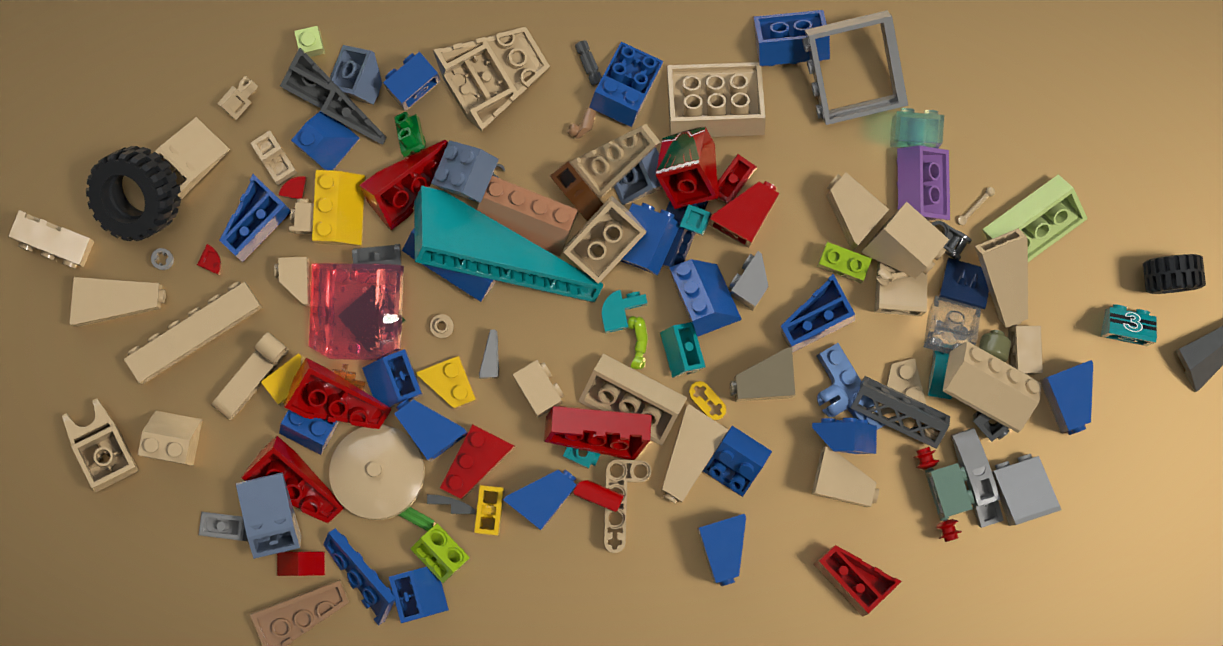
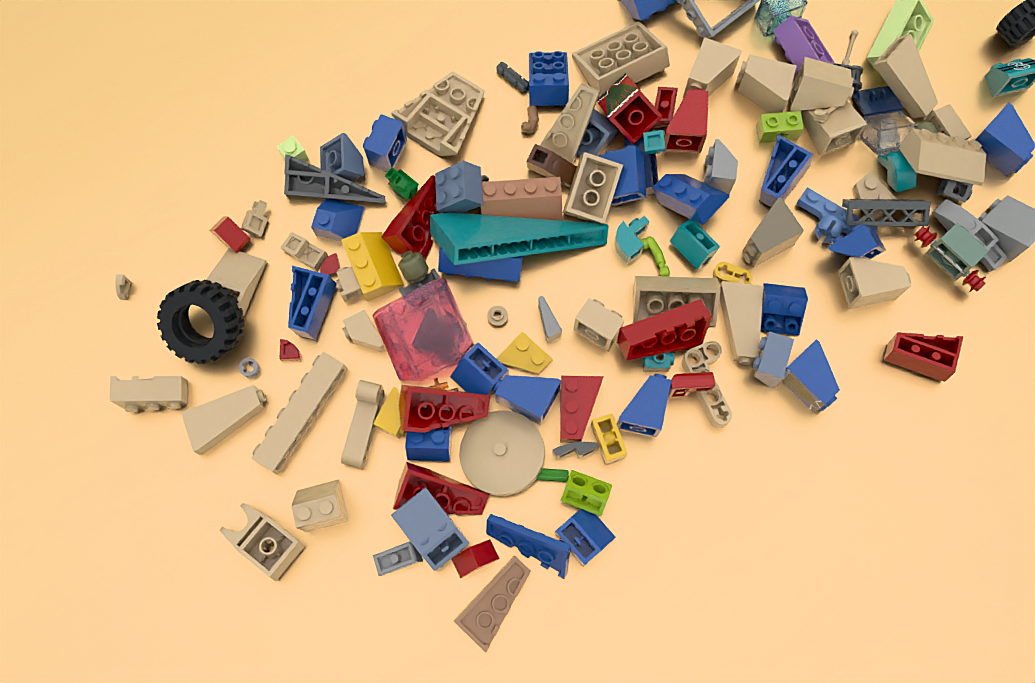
camera: 20 degrees left, 10 degrees down
none -> tan tile [115,274,131,300]
none -> red slope [209,216,251,253]
none -> olive head [398,251,429,283]
none -> tan slope [683,37,742,97]
none -> sand blue slope [752,331,794,388]

